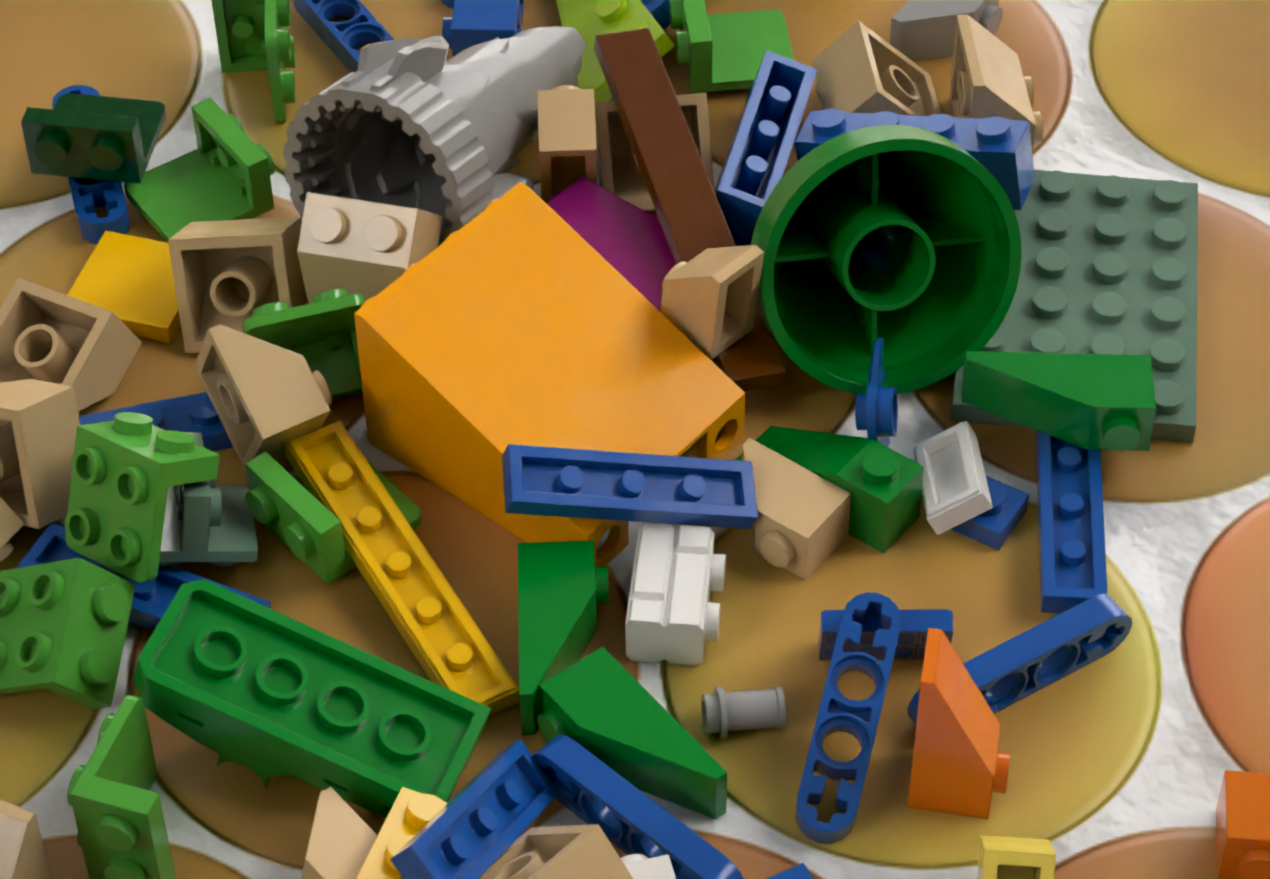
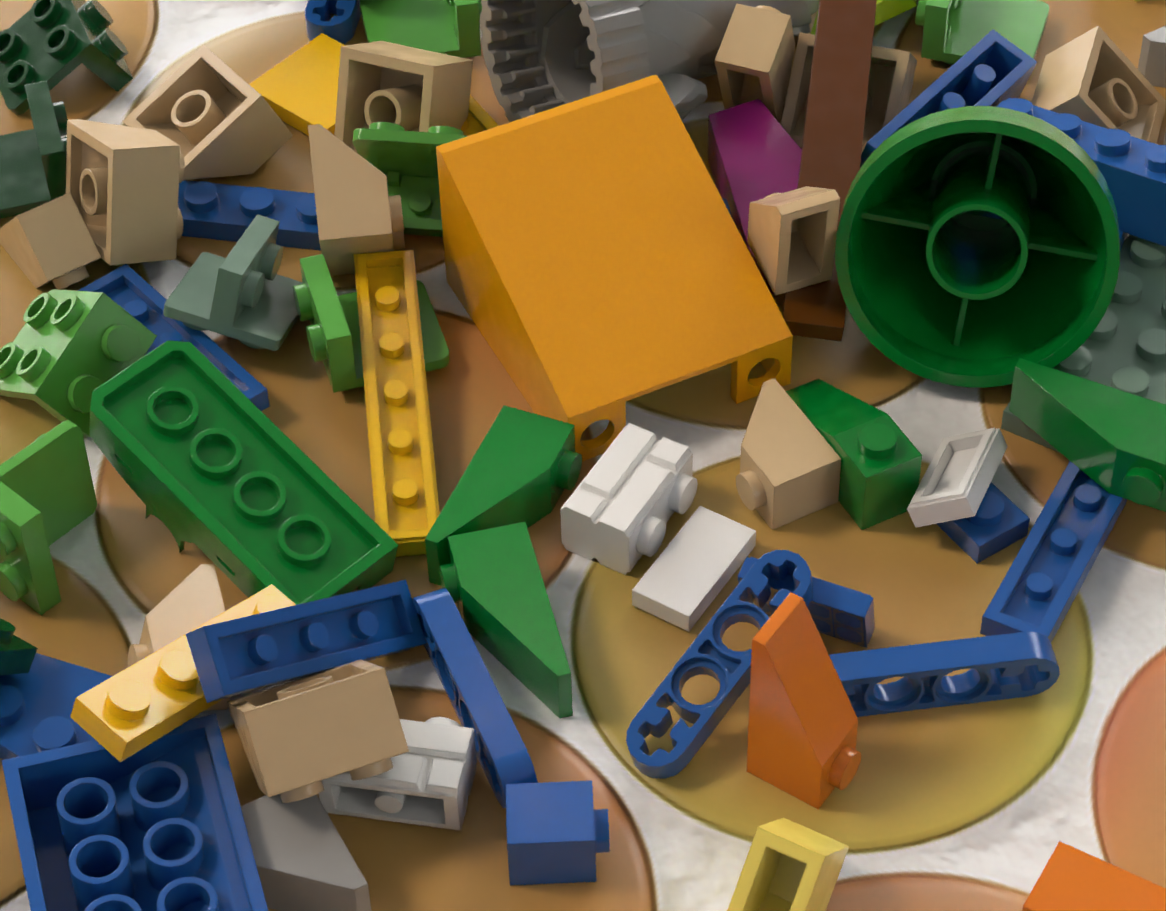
camera: 25 degrees right, 0 degrees up
bright green bracket [65,412,220,583] -> none
tan slope [297,192,443,304] -> none
blue plate [502,444,758,529] -> none
light grey pin [701,686,786,739] -> none
blue plate [855,338,898,447] -> none
none -> white tile [632,506,756,632]

